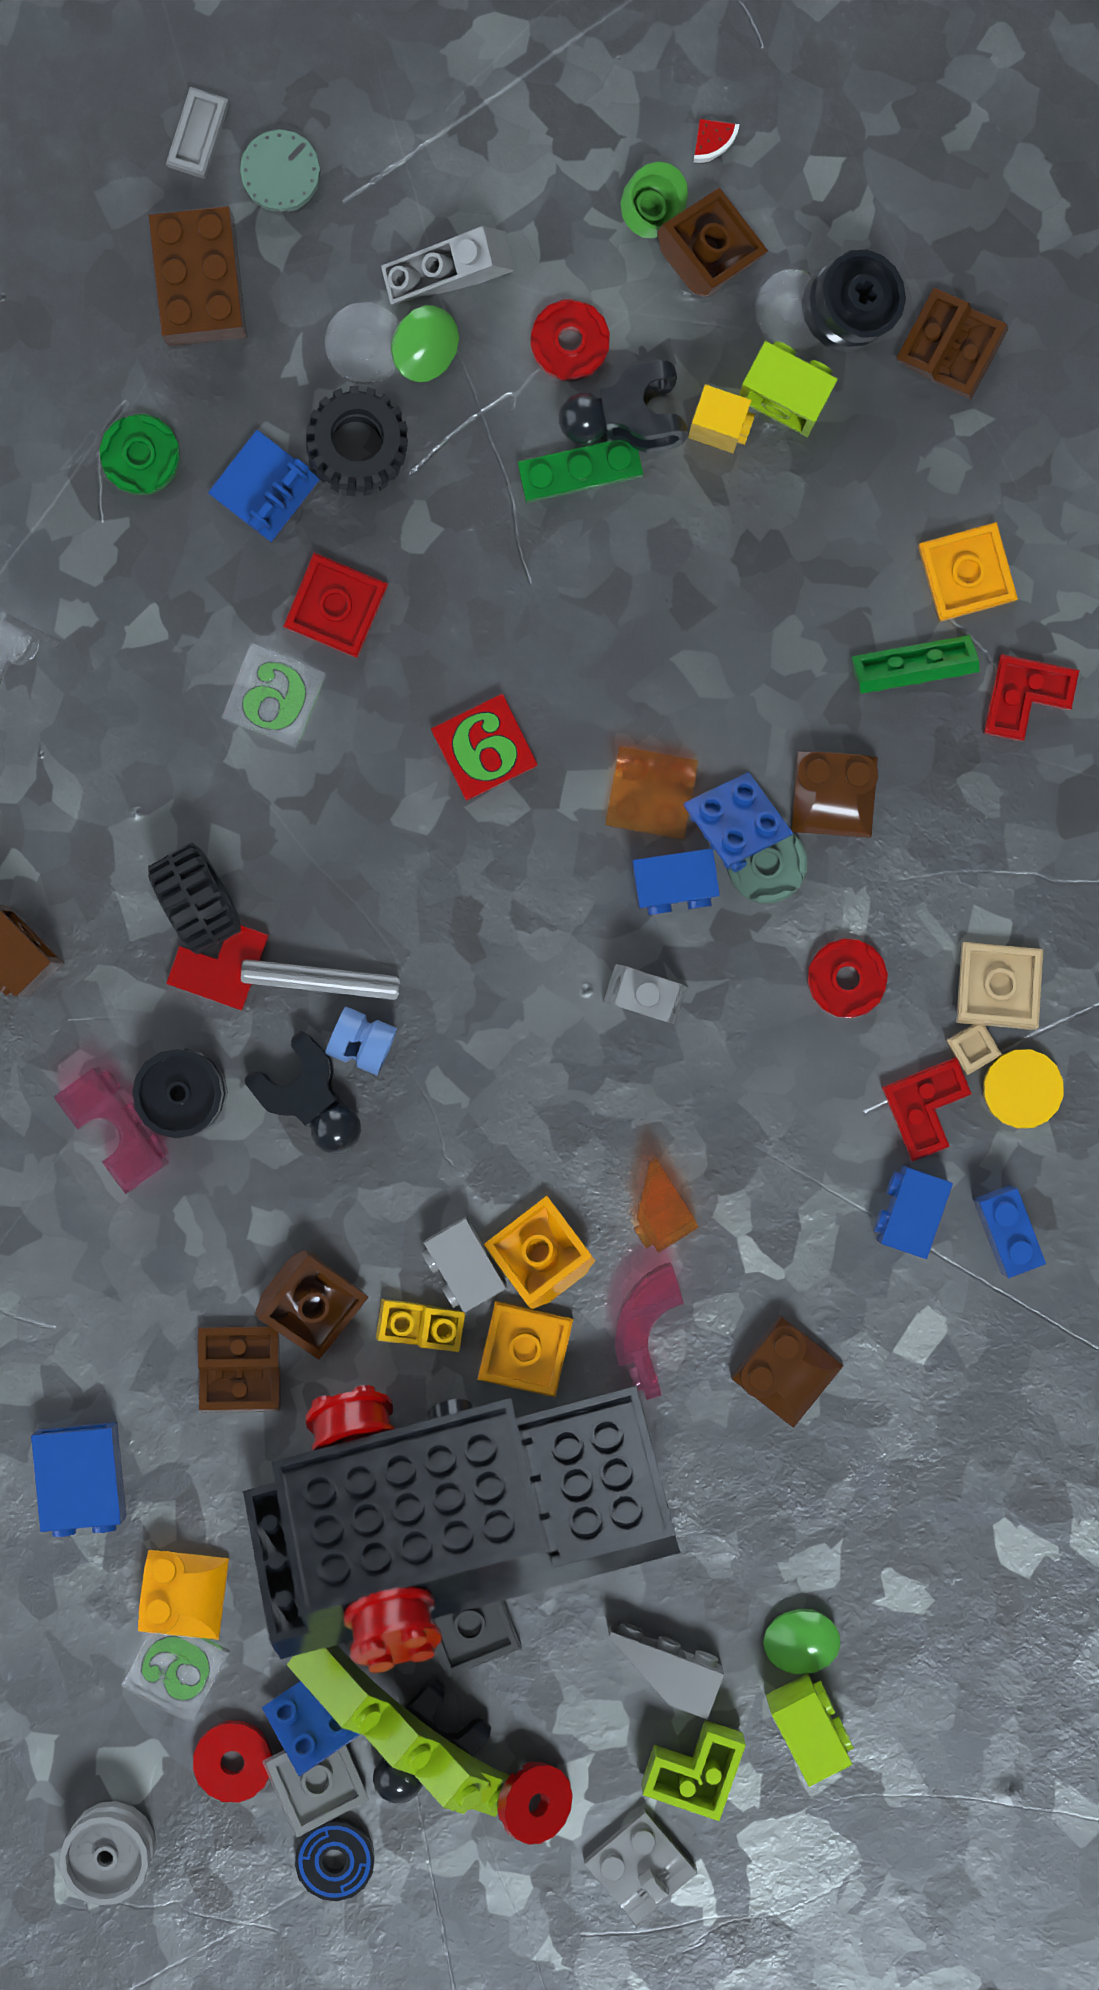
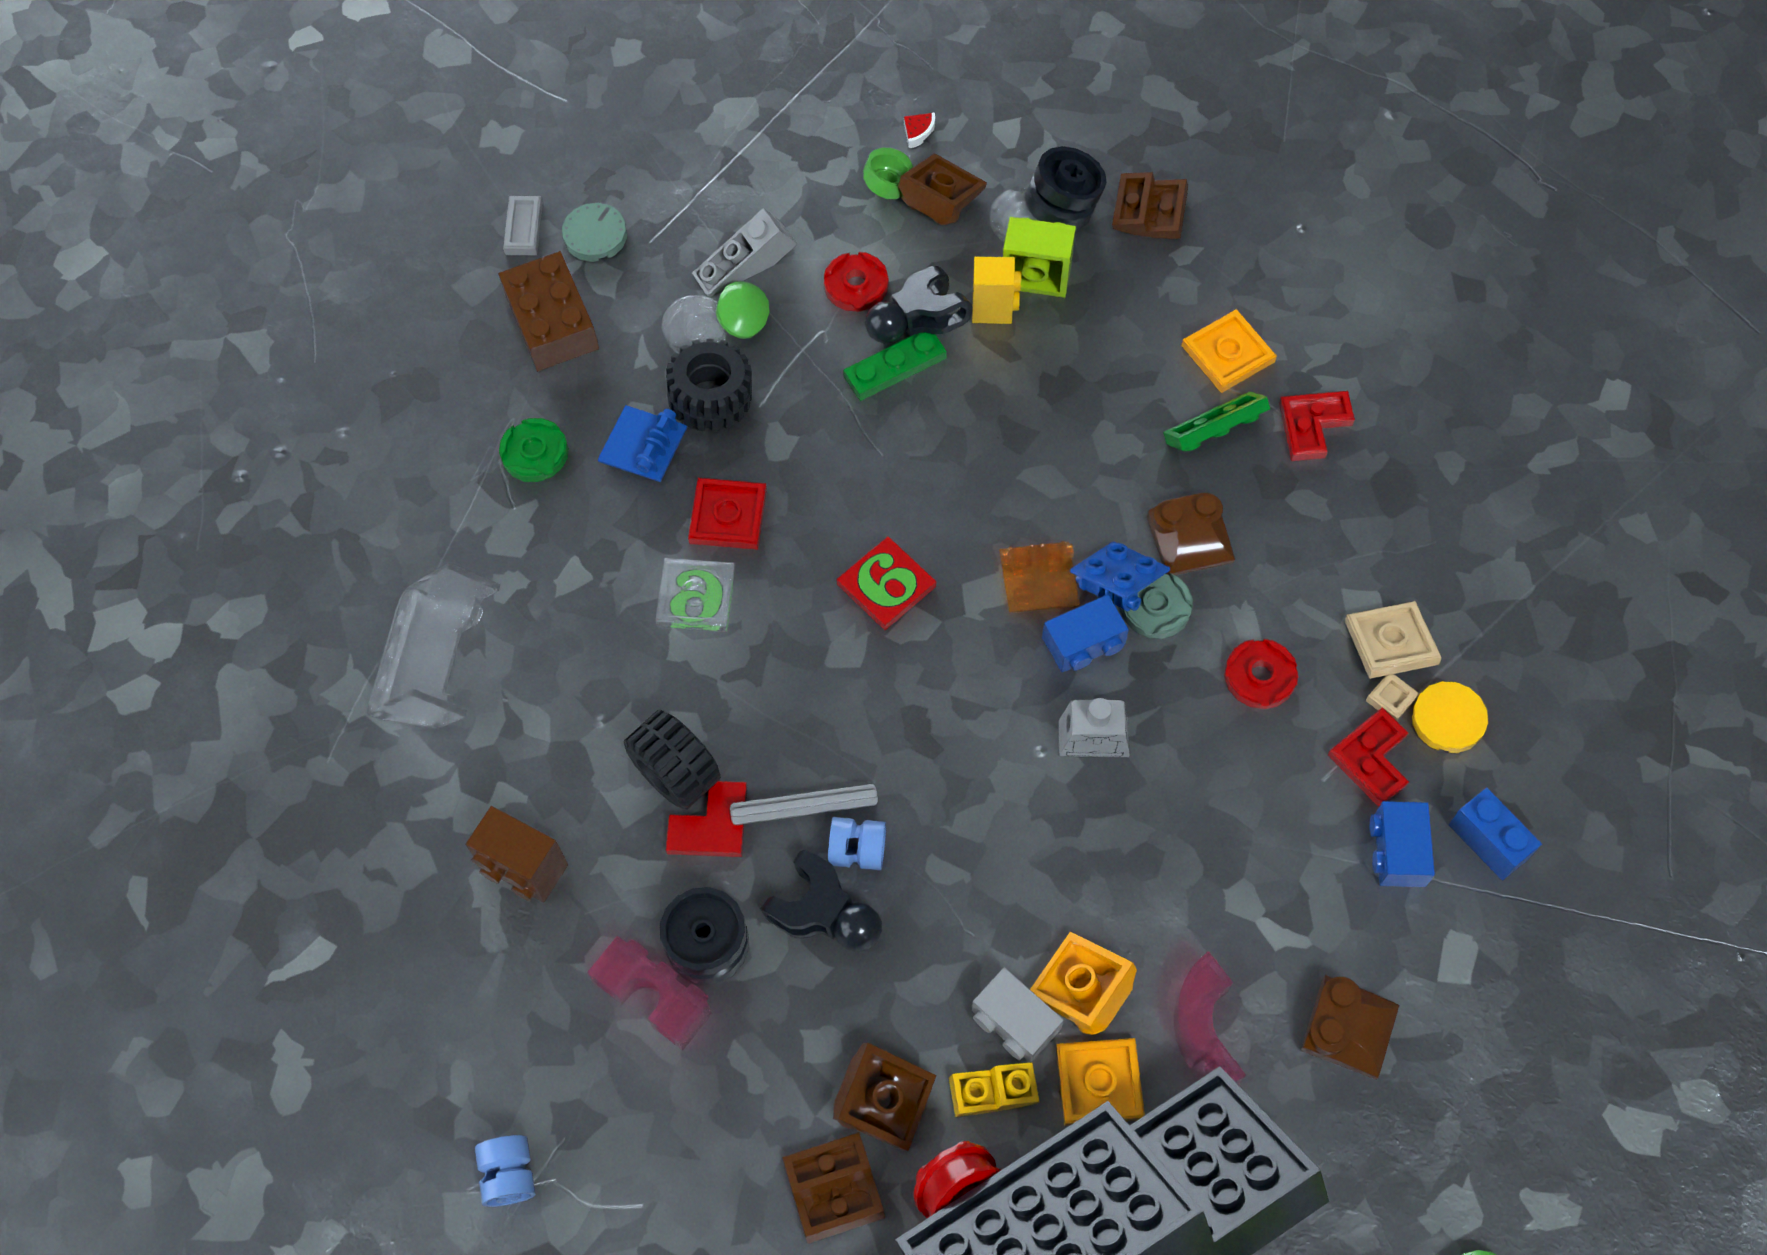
camera: 15 degrees left, 25 degrees down
clear orange slope [634,1157,699,1253] -> none

